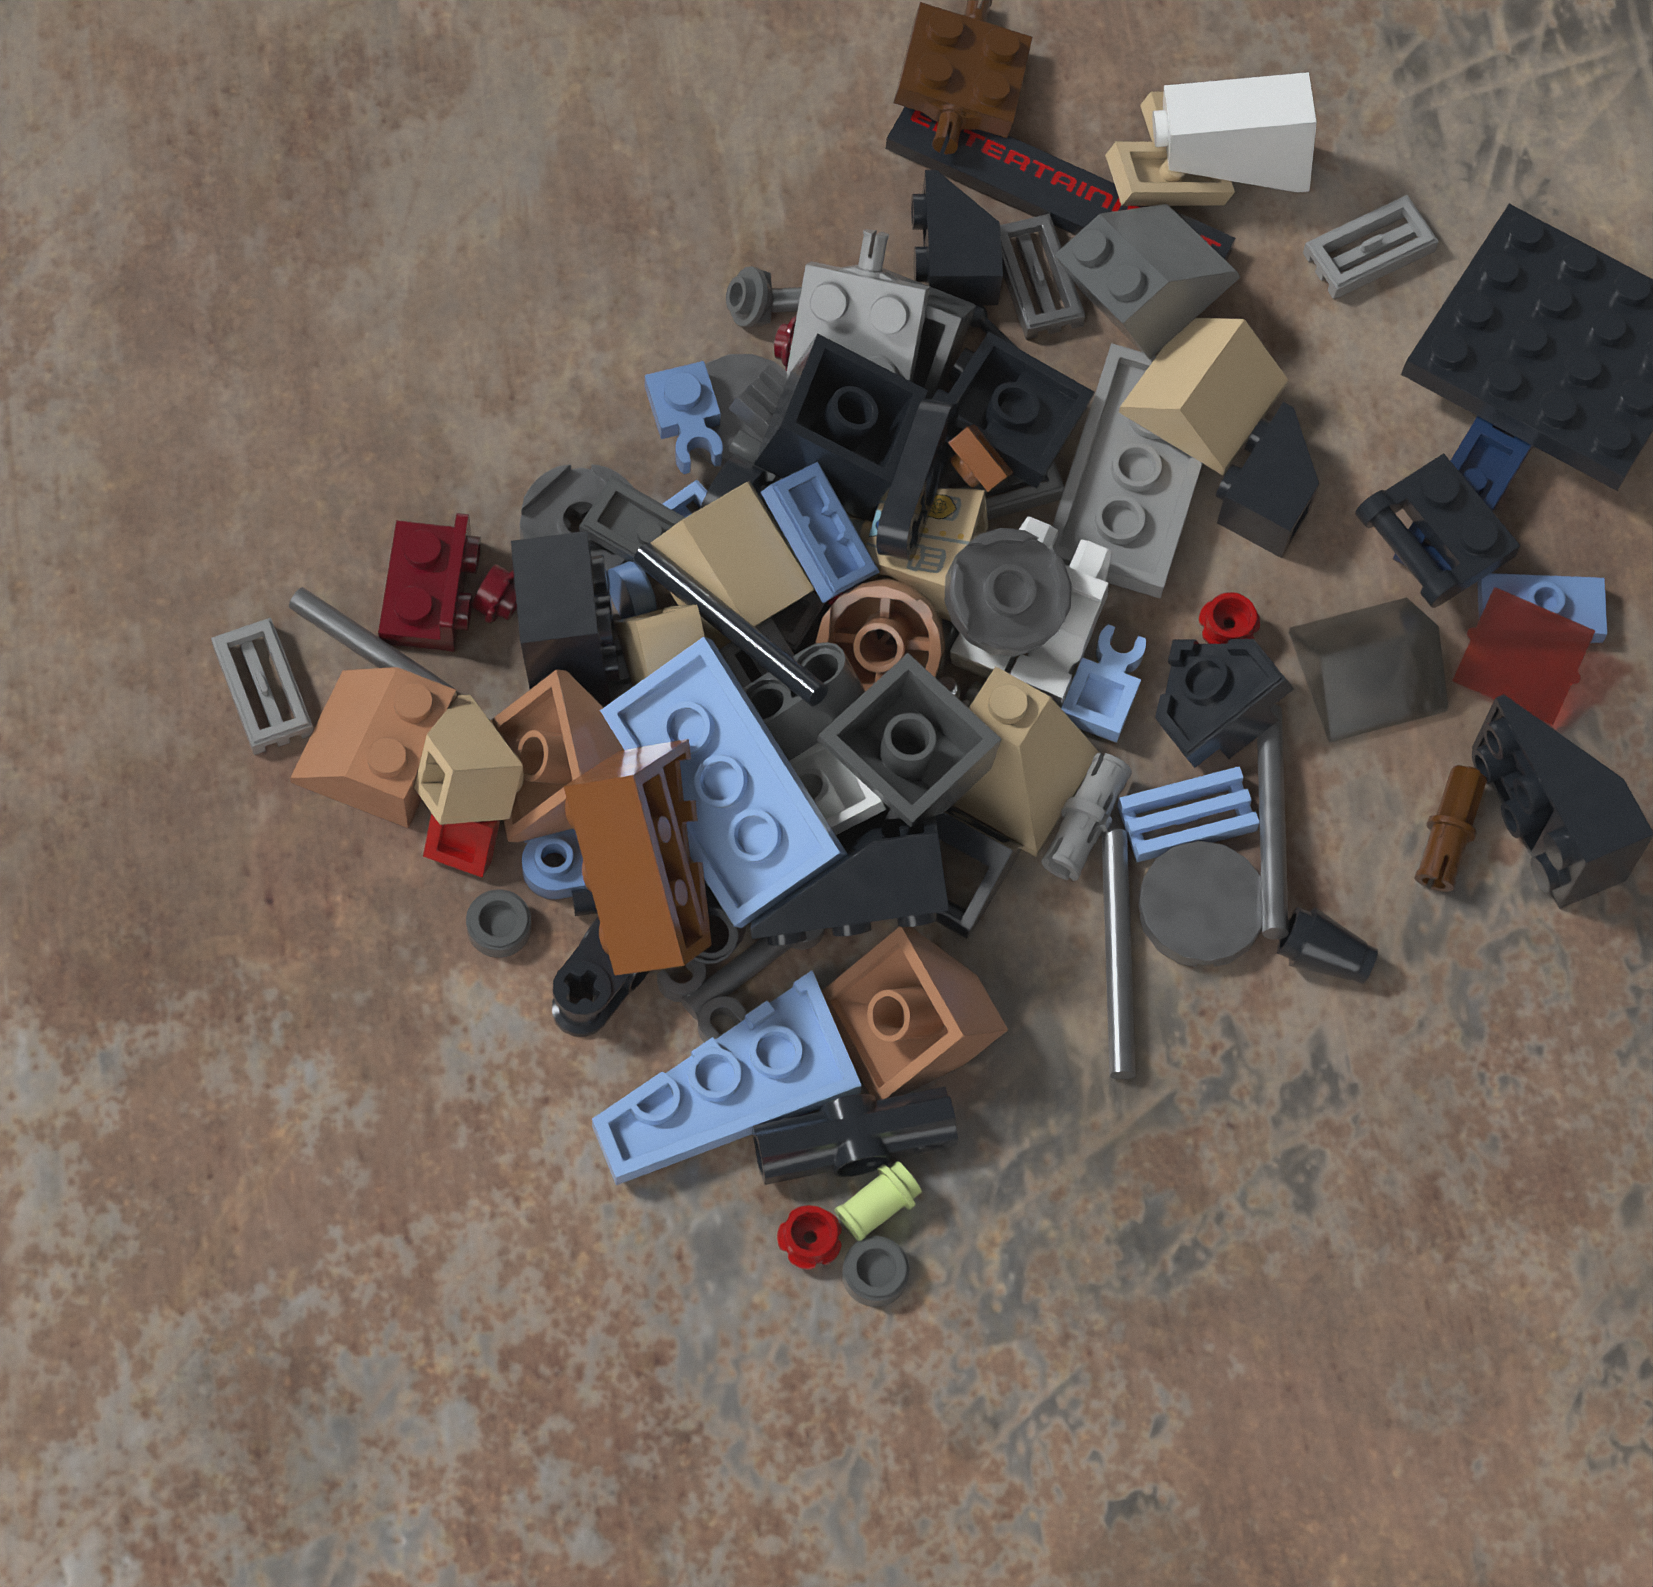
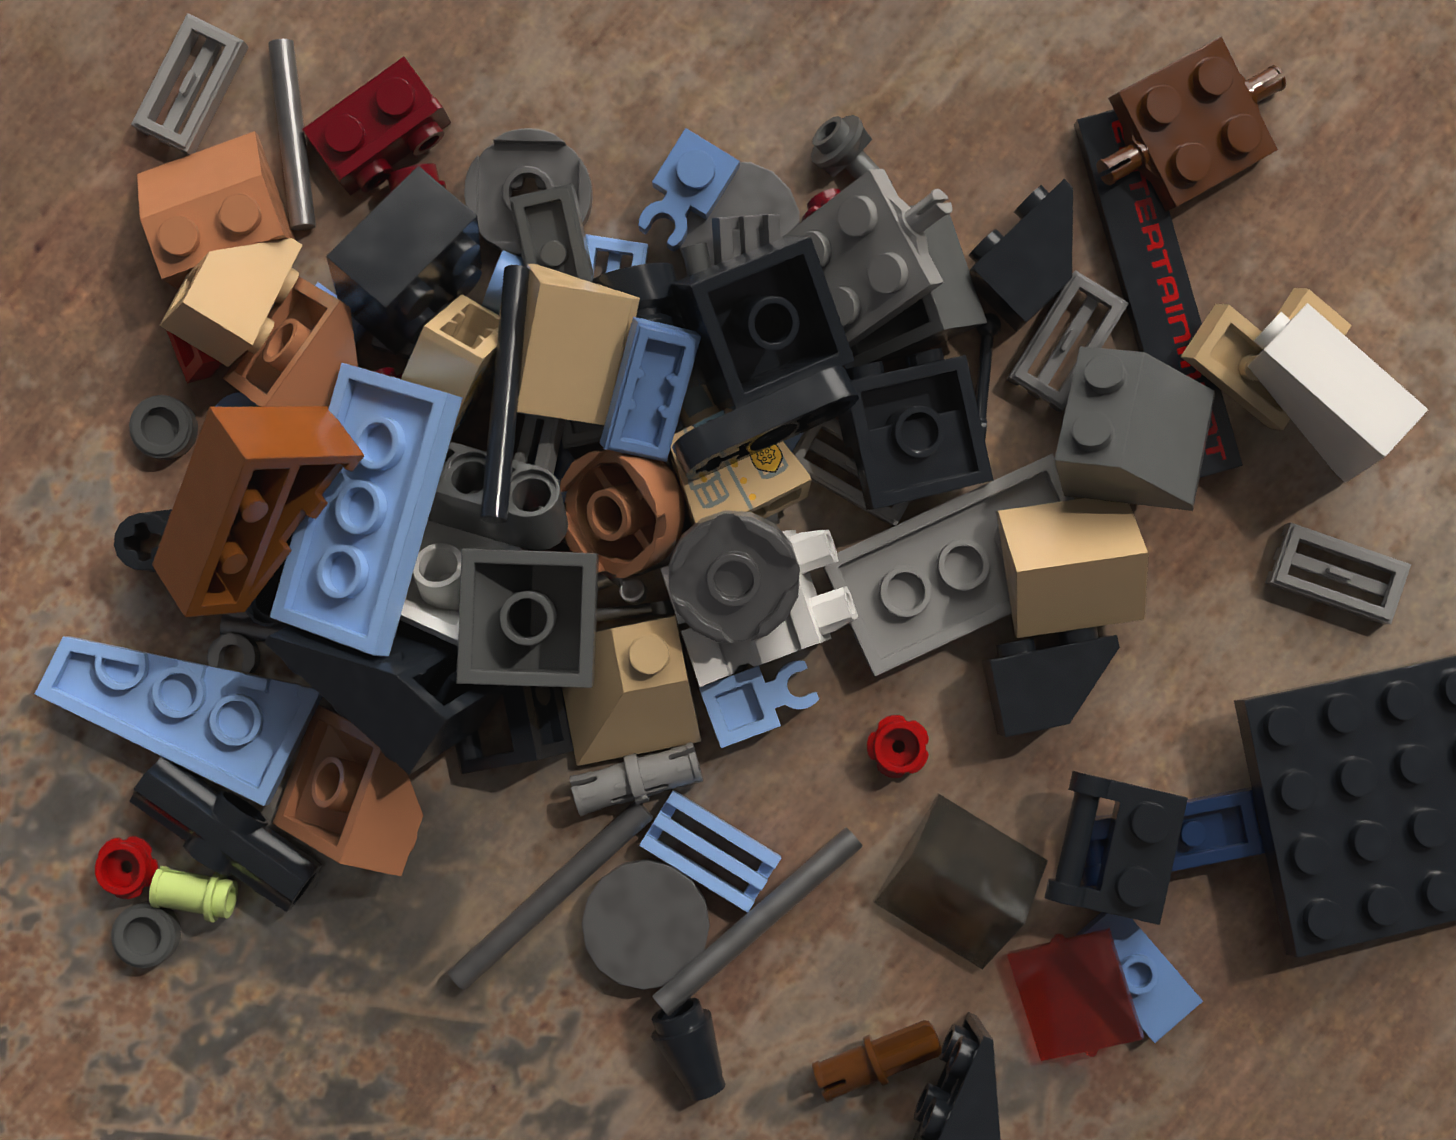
camera: 55 degrees right, 20 degrees up
dark orange plate [948,424,1013,492] -> none
black plate [1155,639,1294,768] -> none

